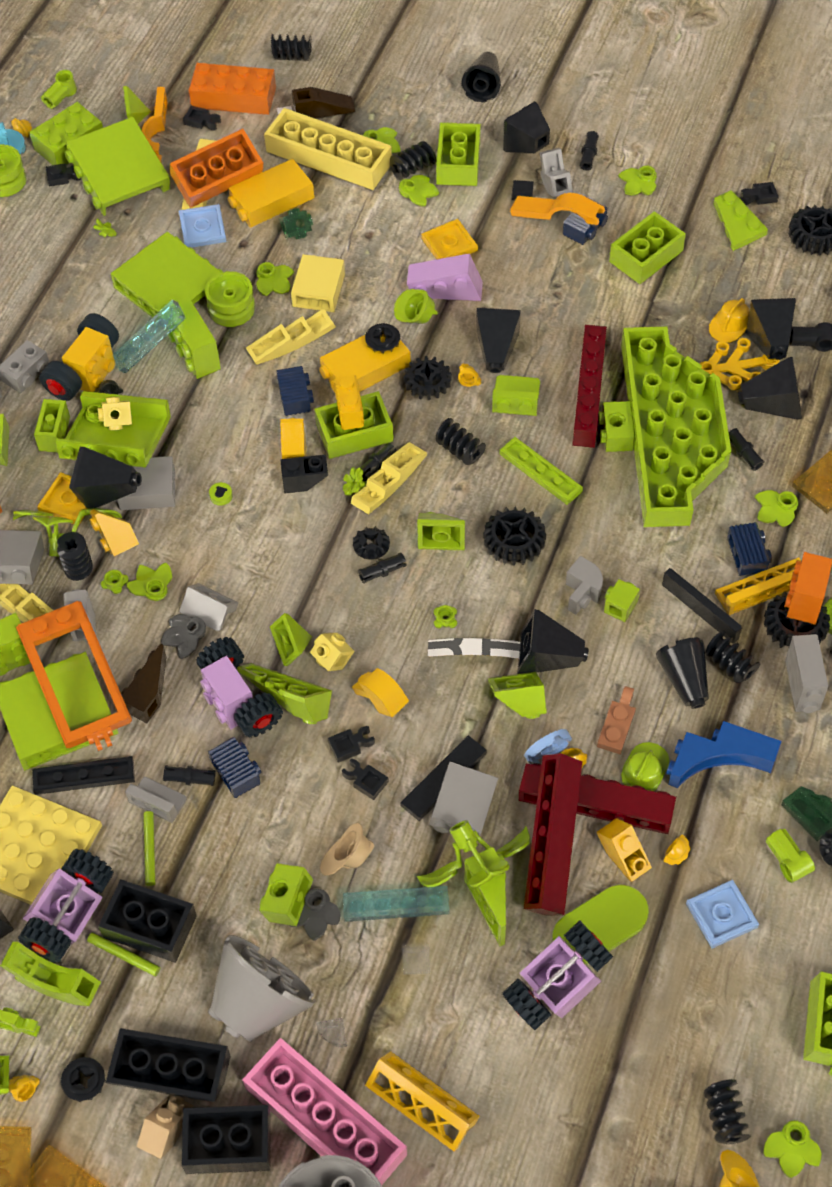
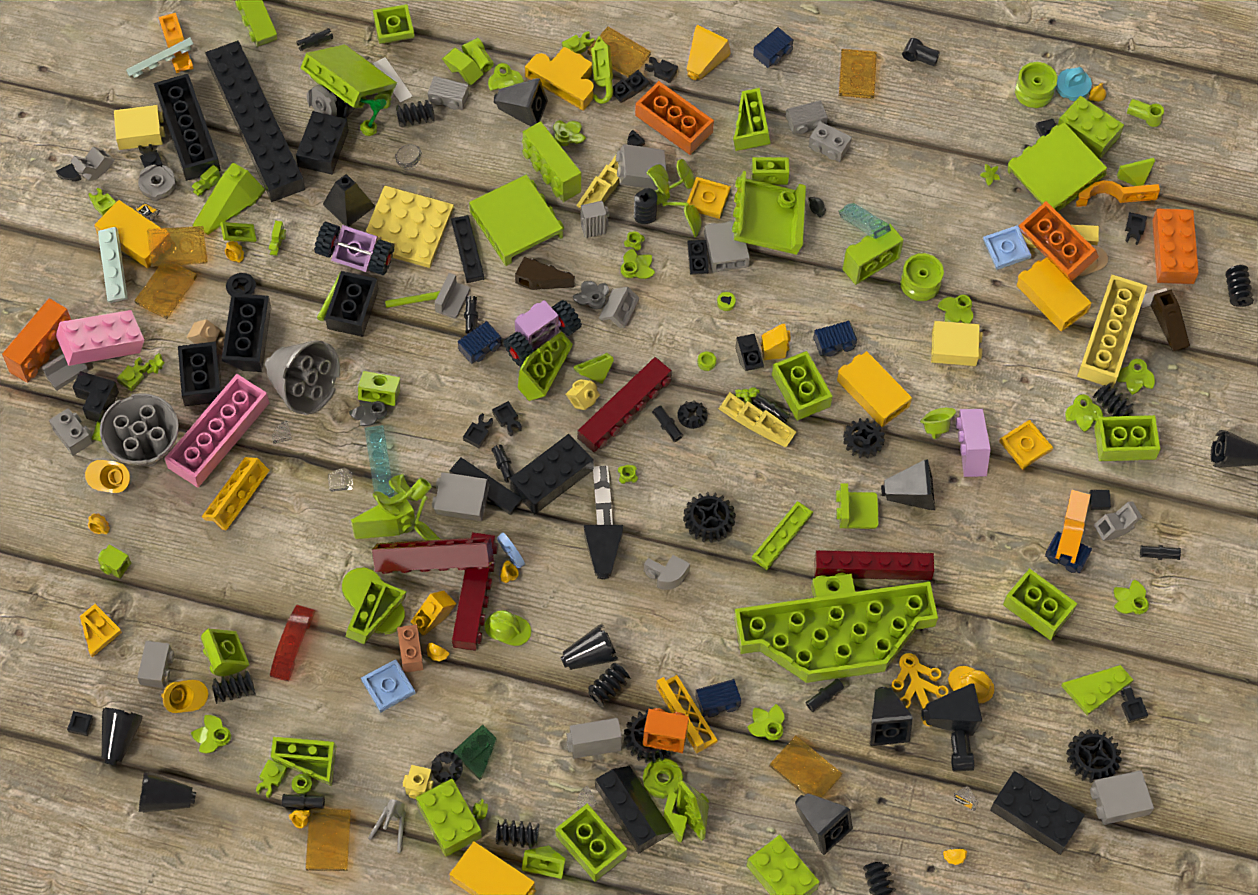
camera: 80 degrees right, 5 degrees up
lime arch [0,942,101,1006] -> none
orange animal [16,601,132,751] -> none
brick [39,313,119,401] -> none
black slope [69,447,142,509] -> none
yellow slope [89,509,139,556] -> none
light yellow brick [98,397,132,430] -> none
lime panel [110,231,223,330] -> none
light yellow slope [246,308,336,365] -> none
clear green brick [279,207,313,239] -> none
tan piece [320,823,374,876] -> none
yellow brick [334,375,364,430] -> none
yellow brick [352,668,409,717] -> none
black gear [365,323,401,354] -> none
lime slope [417,512,465,550] -> none
black piece [436,418,486,465] -> none
yellow piece [458,363,482,387] -> none
lime slope [488,672,547,719] -> none
brick [502,920,613,1030] -> none
black slope [503,101,550,154] -> none
nougat plate [597,686,636,755] -> none
lime brick [604,579,640,622] -> none
black tile [662,568,742,644] -> none
blue arch [666,721,781,788] -> none
lime piece [766,829,815,883] -> none
none -> lime brick [201,628,249,677]
none -> clear red slope [270,605,316,682]
none -> lime wedge [346,577,407,644]
none -> nougat brick [397,625,423,673]
none -> black pin [491,444,515,483]
none -> black brick [509,434,594,515]
none -> dark red brick [577,357,672,453]
none -> black slope [687,240,709,275]
none -> lime tile [697,351,716,371]

